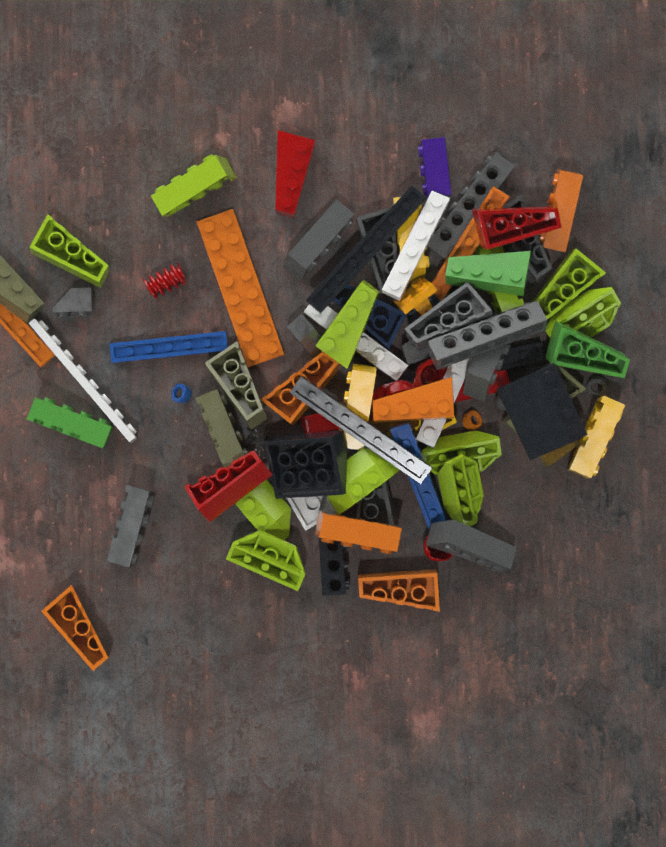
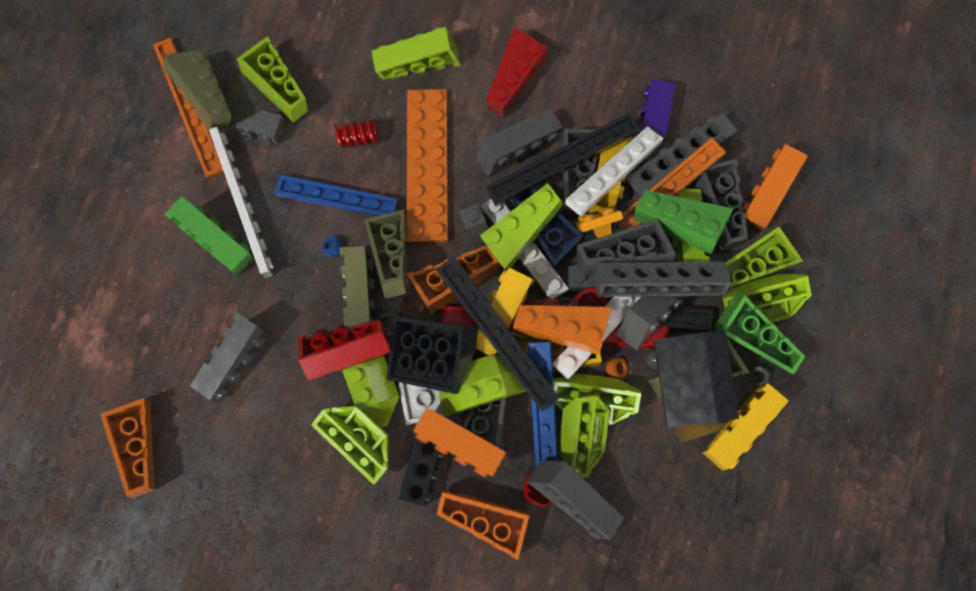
camera: 25 degrees right, 10 degrees down
red wedge [472,206,562,250] -> none

